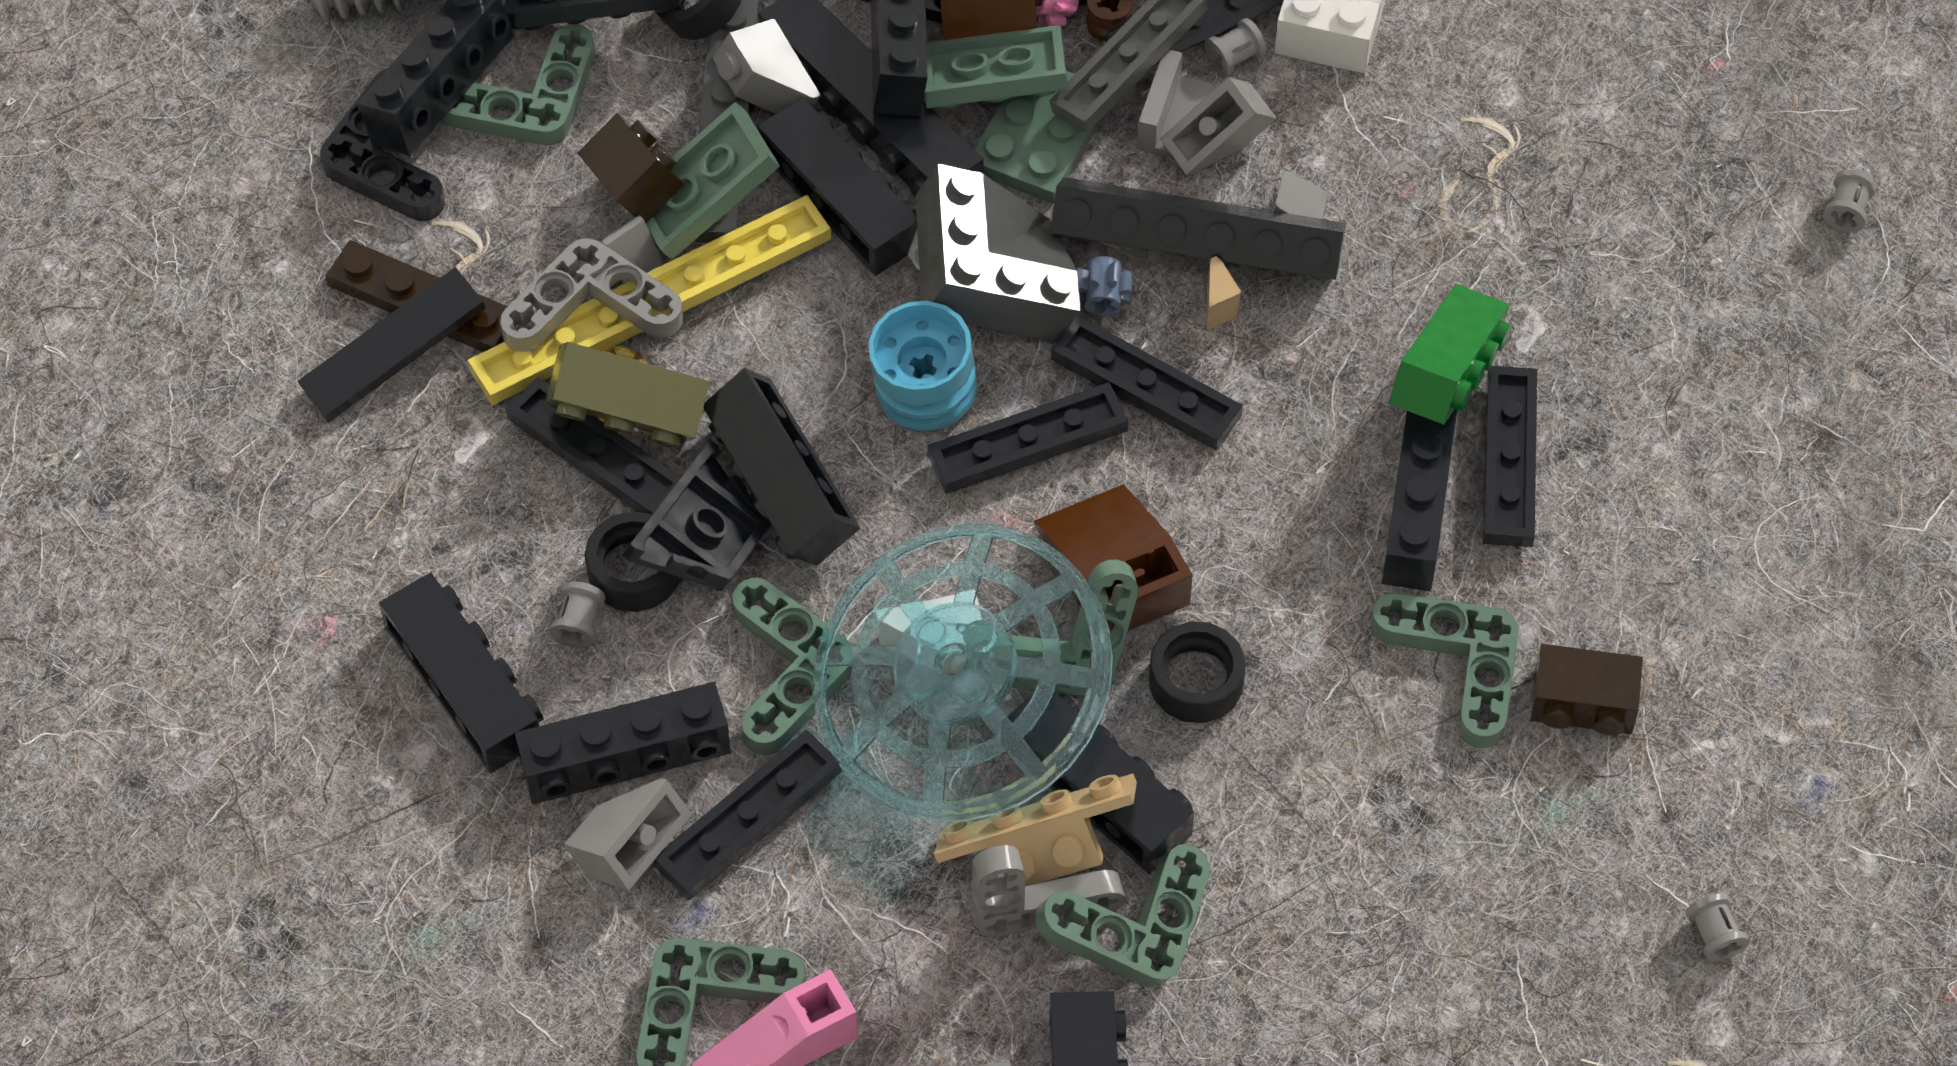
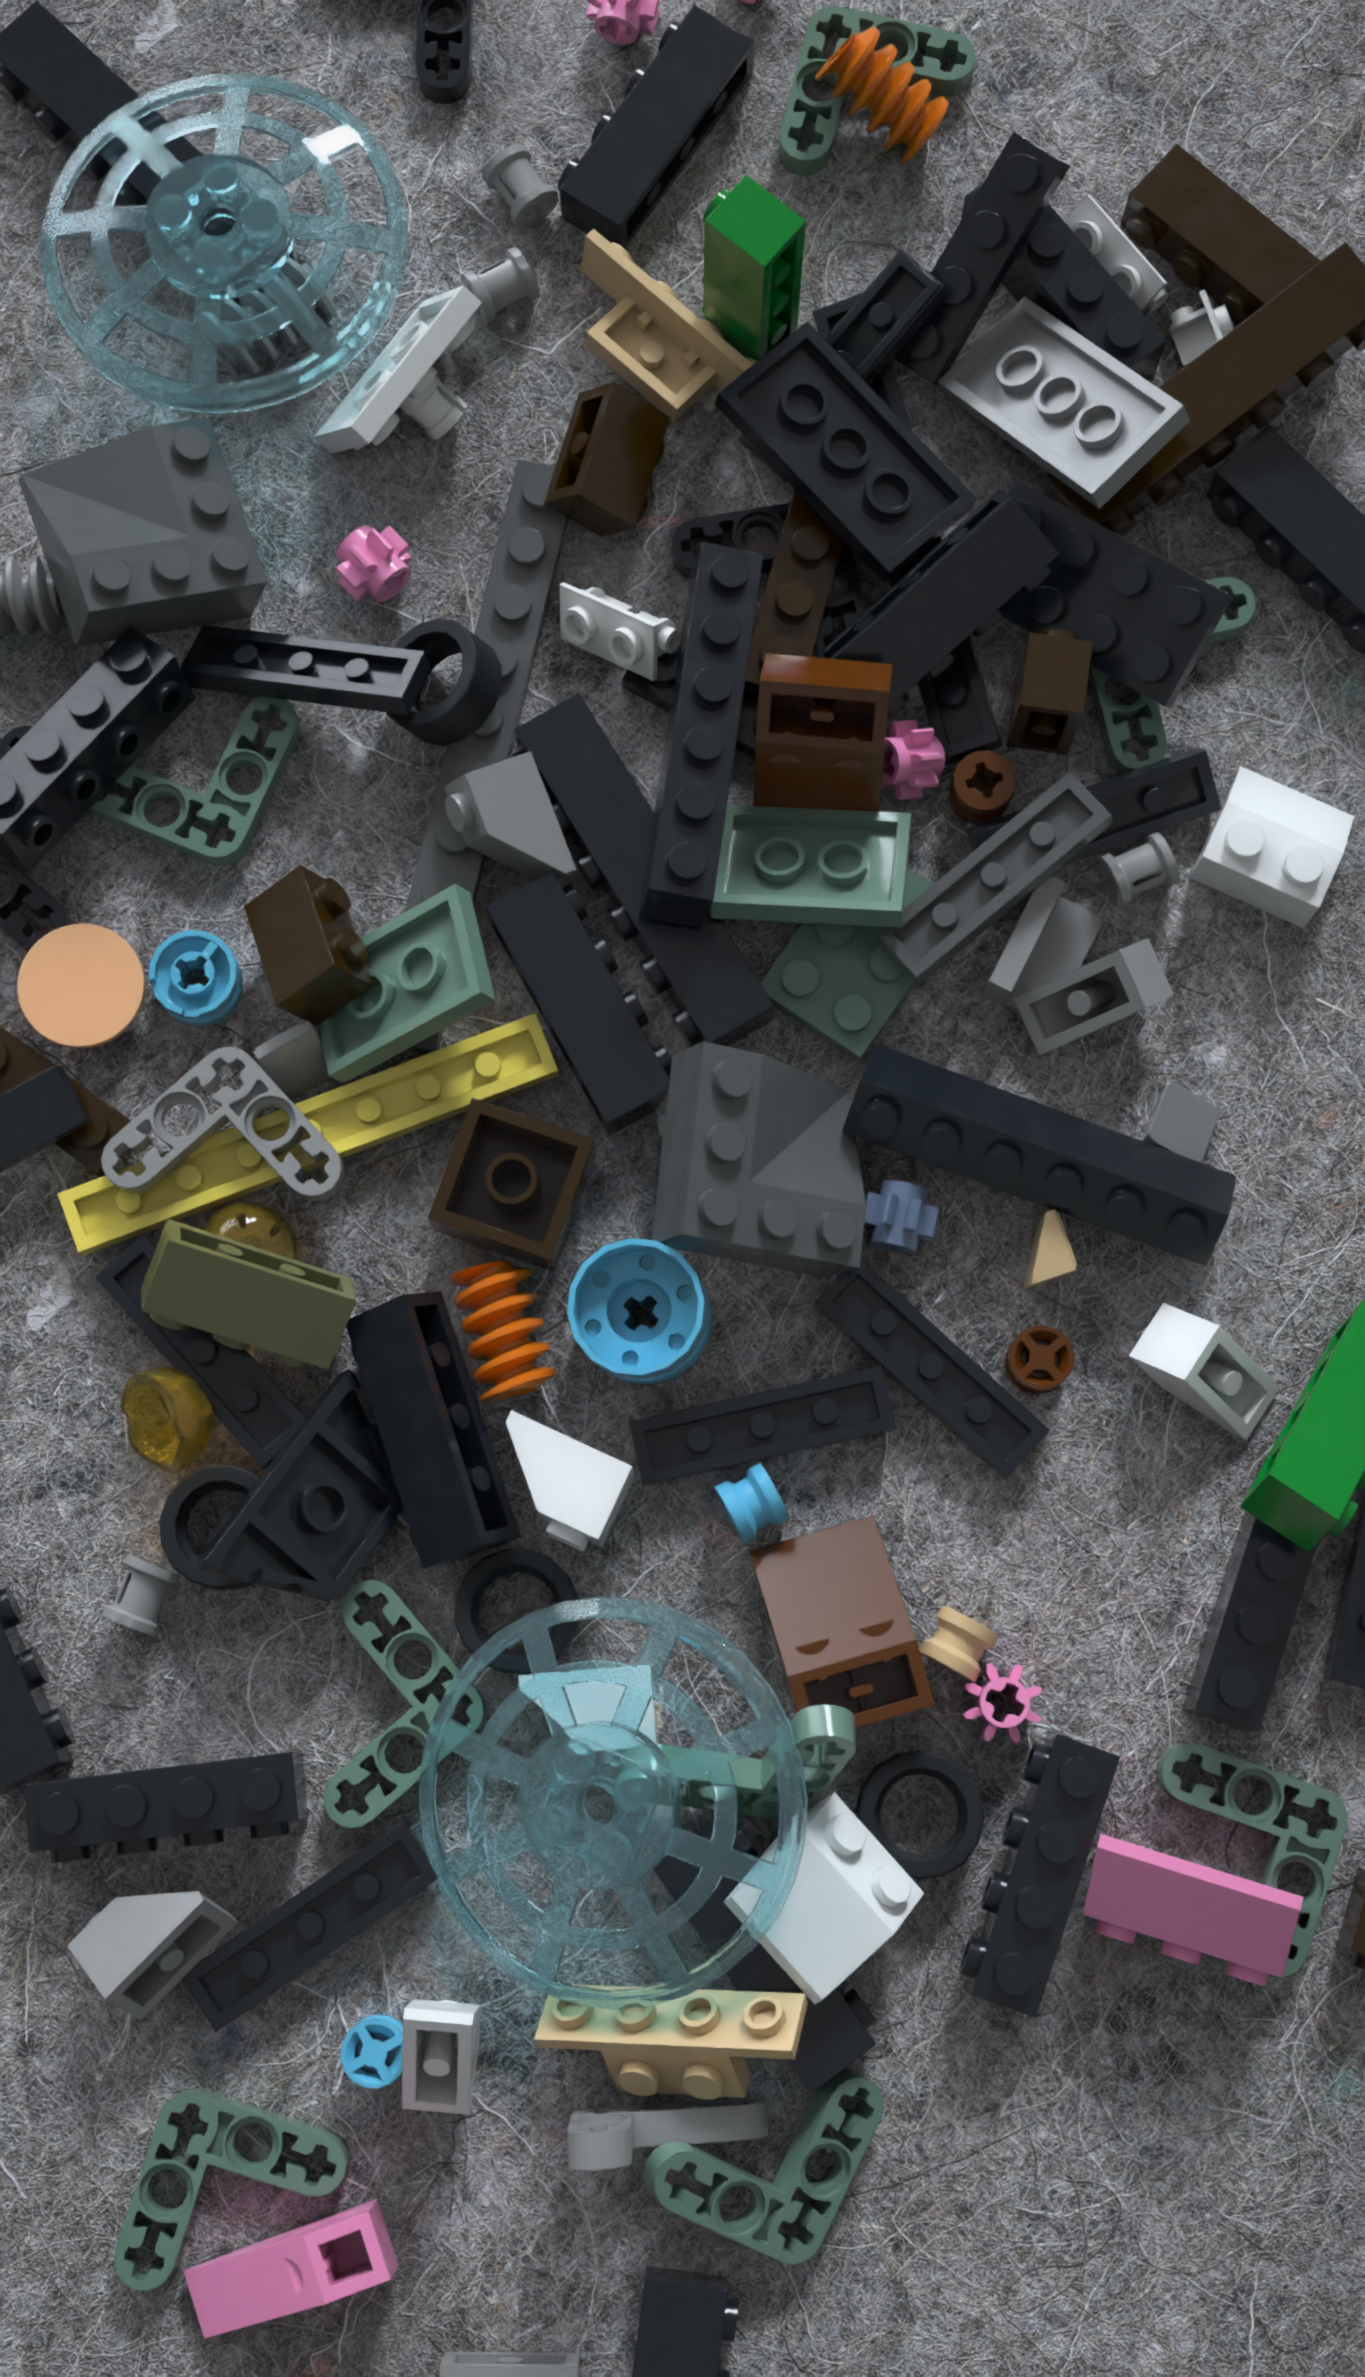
camera: 10 degrees right, 20 degrees up
none -> light nougat piece [17,923,146,1049]
none -> clear yellow helmet [120,1366,214,1473]
none -> medium azure wheel [149,930,244,1027]
none -> medium azure wheel [340,2014,403,2089]
none -> white slope [402,1999,481,2115]
none -> dark brown brick [428,1097,597,1272]
none -> orange piece [450,1261,557,1403]
none -> black tyre [455,1549,579,1674]
none -> white slope [505,1410,634,1552]
none -> medium azure wheel [714,1463,790,1544]
none -> white slope [724,1792,924,2005]
none -> tan wheel [919,1605,1000,1683]
none -> black brick [959,1733,1120,2018]
none -> bright pink gear [961,1663,1042,1743]
none -> reddish brown wheel [1004,1325,1074,1395]
none -> bright pink slope [1083,1834,1304,1987]
none -> white slope [1129,1303,1280,1441]

